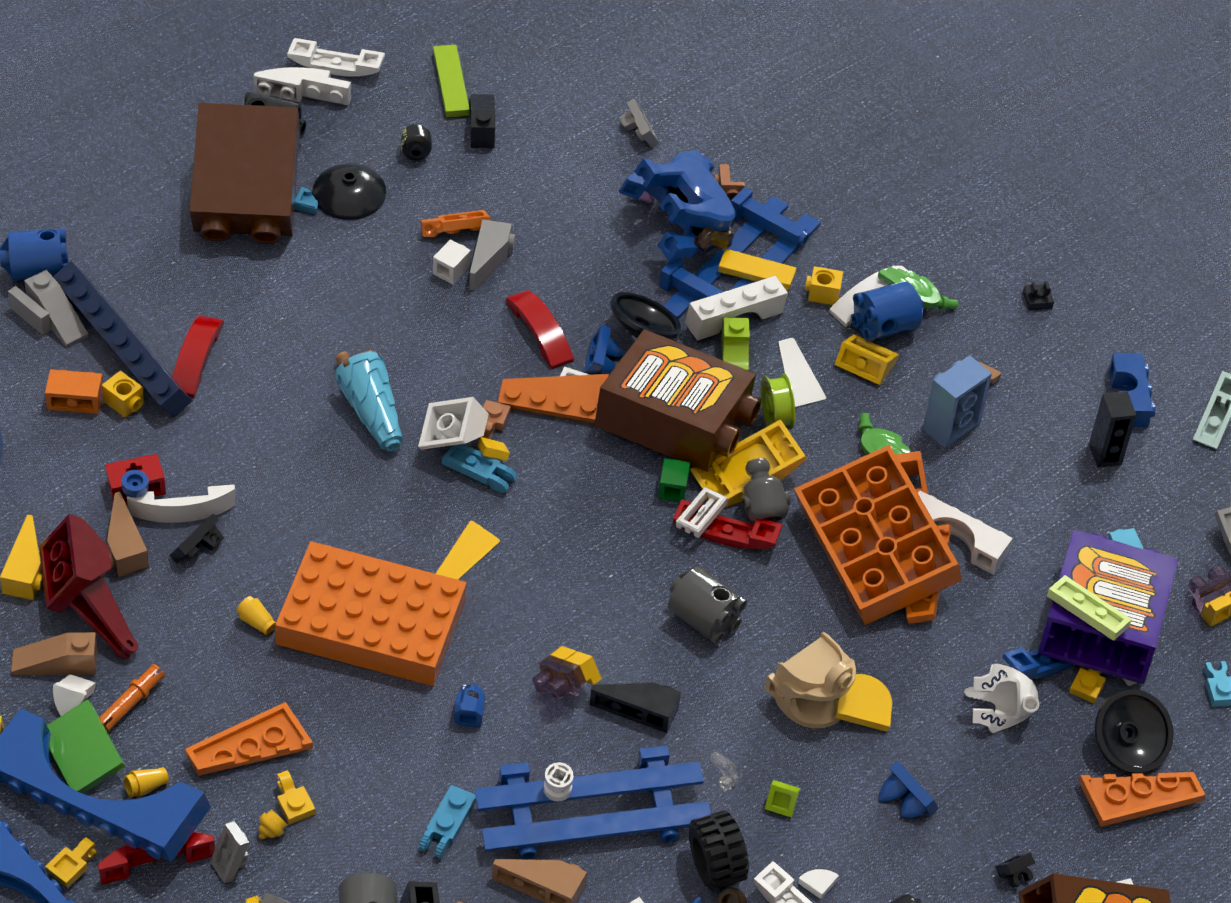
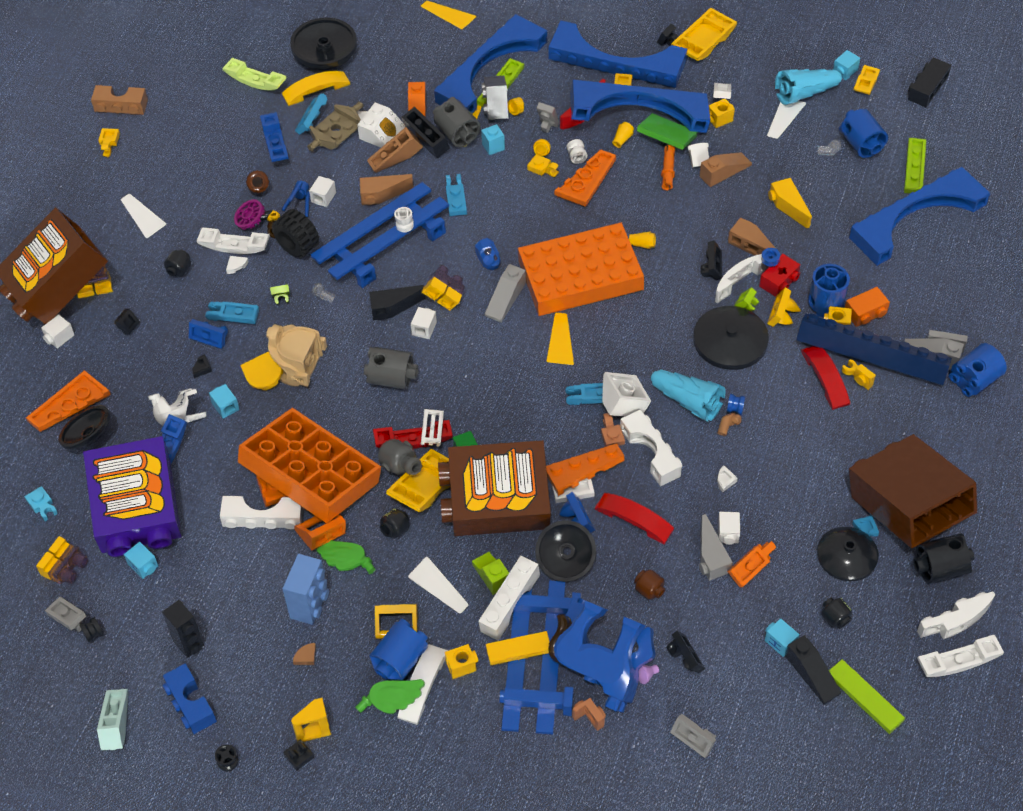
camera: 155 degrees right, 5 degrees up
dark red slope [39,514,138,659] -> none
yellow tile [477,437,510,461] -> none
lime wheel [760,373,795,430] -> none
yellowish green plate [1047,575,1132,641] -> none
none -> black wheel [79,617,104,643]
none -> black tile [192,354,212,378]
none -> dark azure hinge [205,301,259,324]
none -> medium azure brick [209,384,239,419]
none -> black wheel [215,744,239,772]
none -> yellow tile [291,698,331,742]
none -> black head [380,509,409,538]
none -> white brick [411,307,437,339]
none -> medium azure brick [481,124,505,155]
none -> light grey slope [485,264,526,322]
none -> white wheel [567,139,587,164]
none -> white arch [620,409,682,487]
none -> reddish brown head [634,569,665,600]
none -> black hinge [666,631,705,673]
none -> black dish [693,306,769,370]
none -> white tile [717,466,738,492]
none -> blue wheel [727,394,745,415]
none -> lime tile [734,287,759,311]
none -> medium azure brick [765,619,800,657]
none -> yellow tile [767,288,801,327]
none -> blue cylinder [808,264,850,317]
none -> yellow plate [841,359,876,390]

